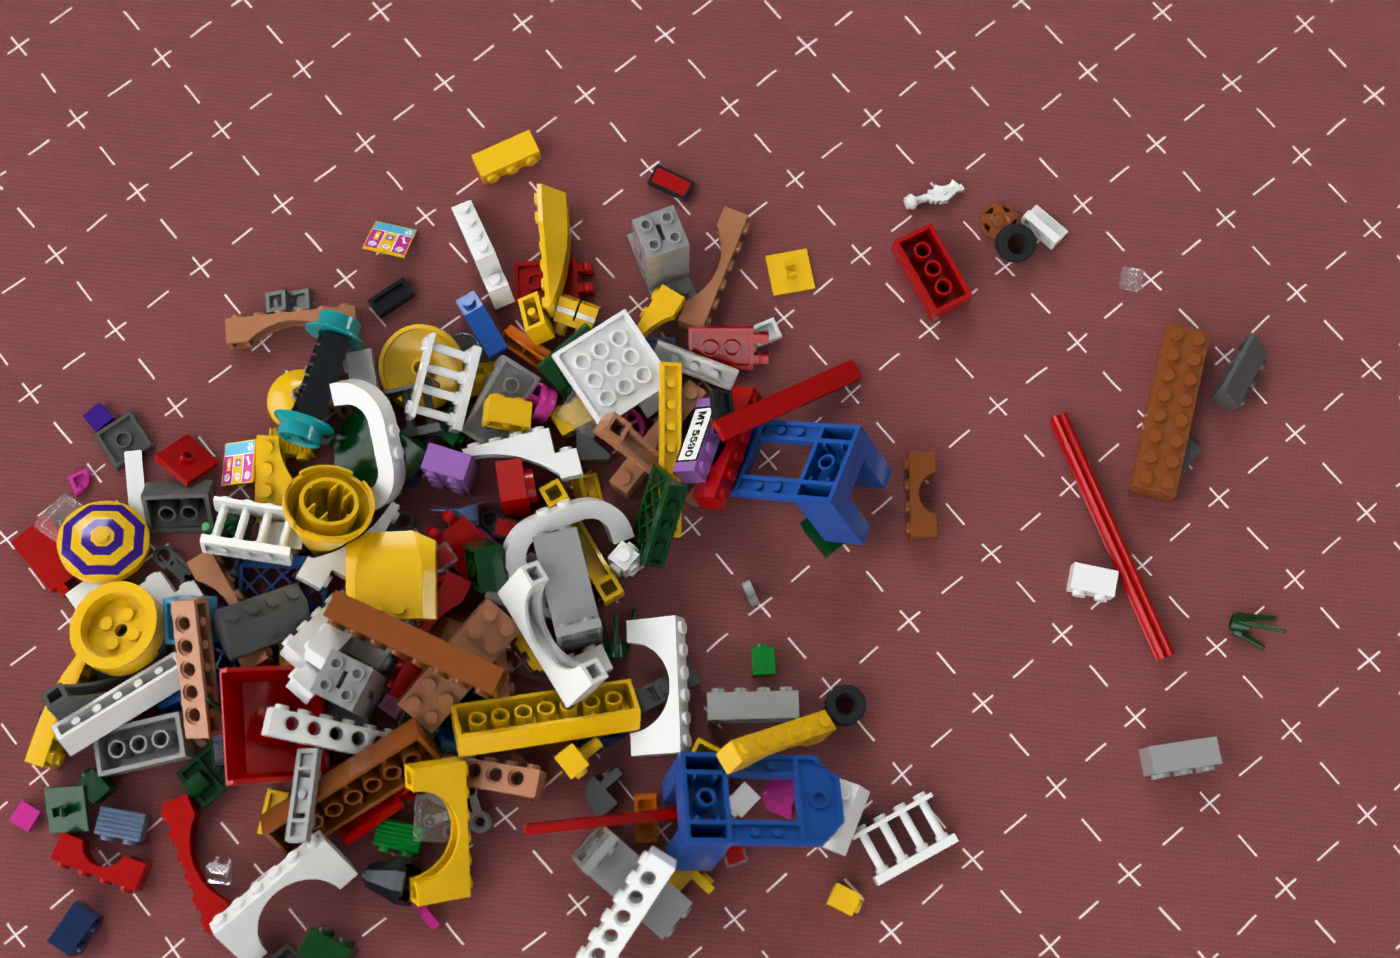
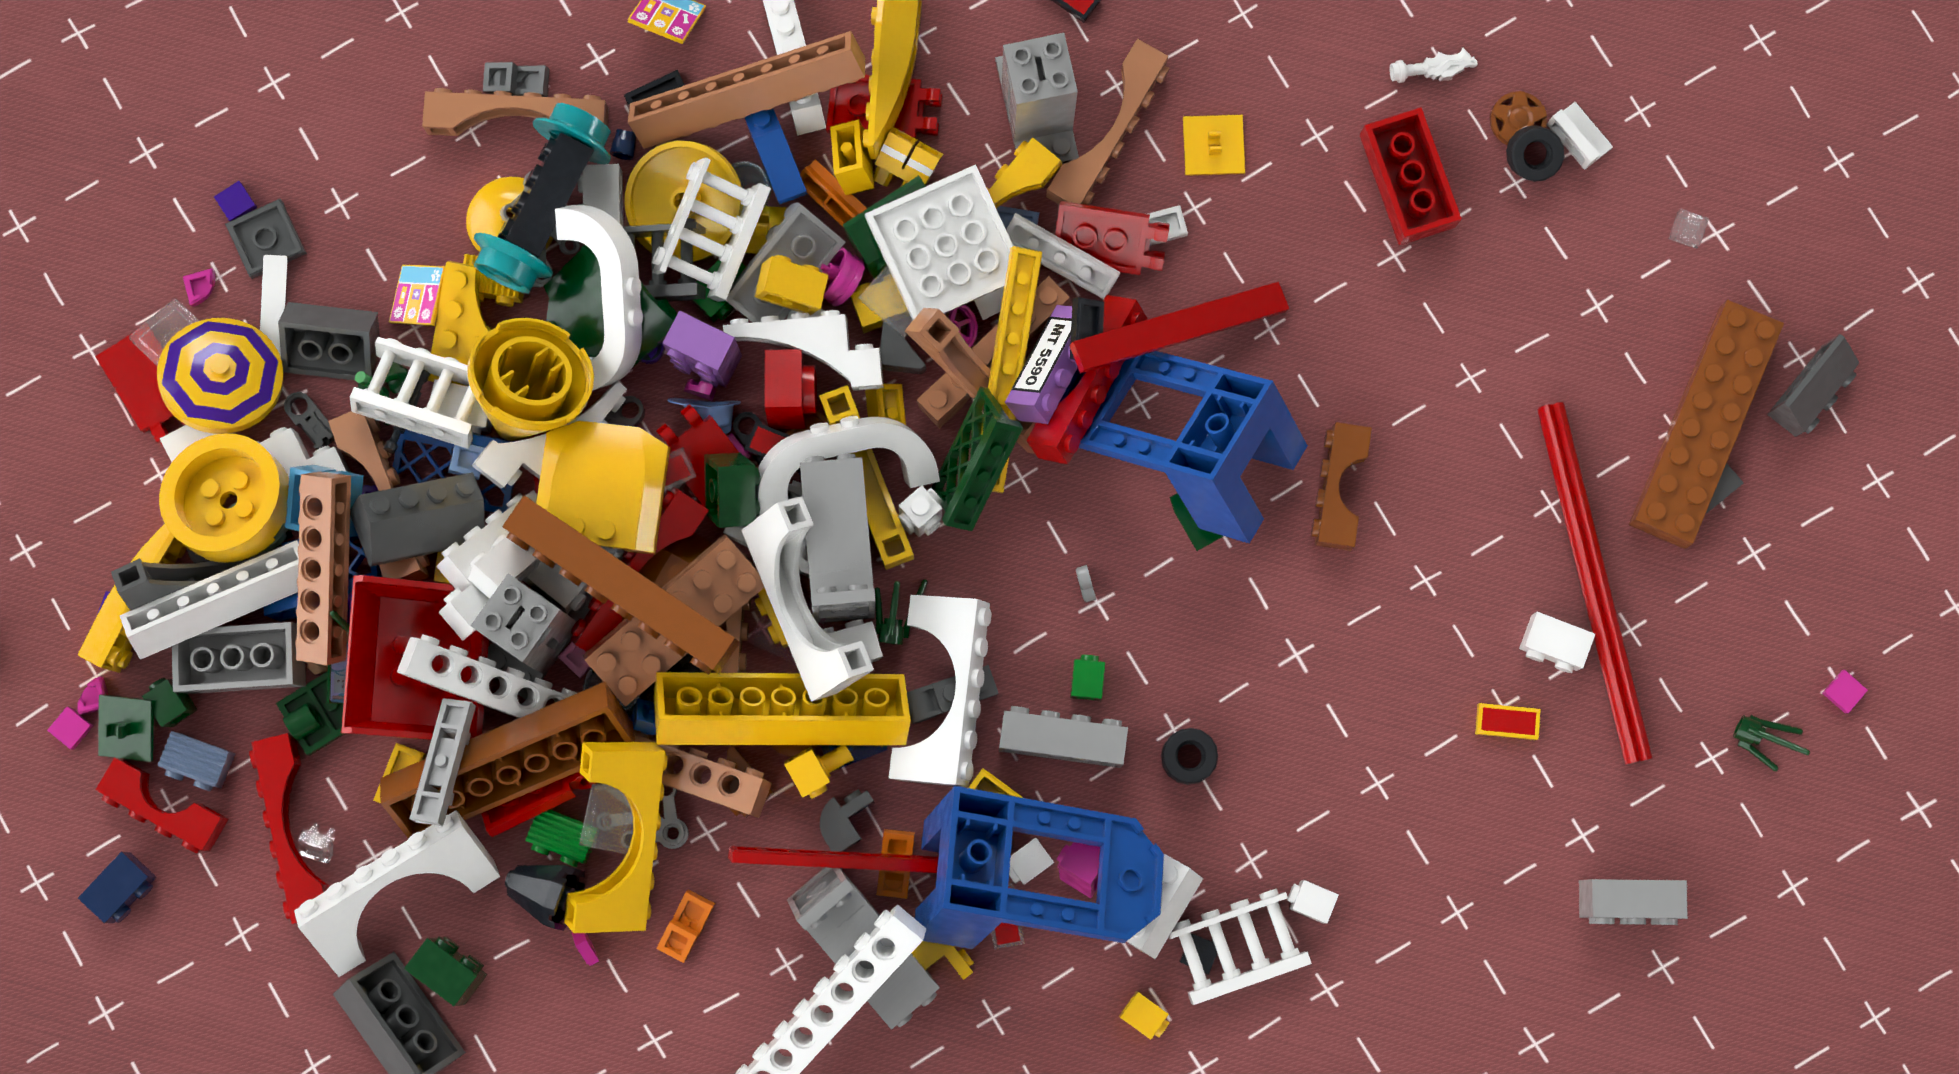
camera: 10 degrees right, 5 degrees up
red plate [154,434,219,487] -> none
yellow arch [716,710,836,775] -> none
none -> dark pink tile [77,676,108,715]
none -> light blue plate [448,444,485,480]
none -> dark blue hose [610,129,637,160]
none -> nougat brick [628,31,865,149]
none -> orange slope [656,889,716,963]
none -> dark pink tile [684,379,716,401]
none -> black tile [1179,933,1217,975]
none -> white brick [1287,880,1339,924]
none -> red tile [1475,703,1541,740]
none -> dark pink tile [1822,670,1868,714]

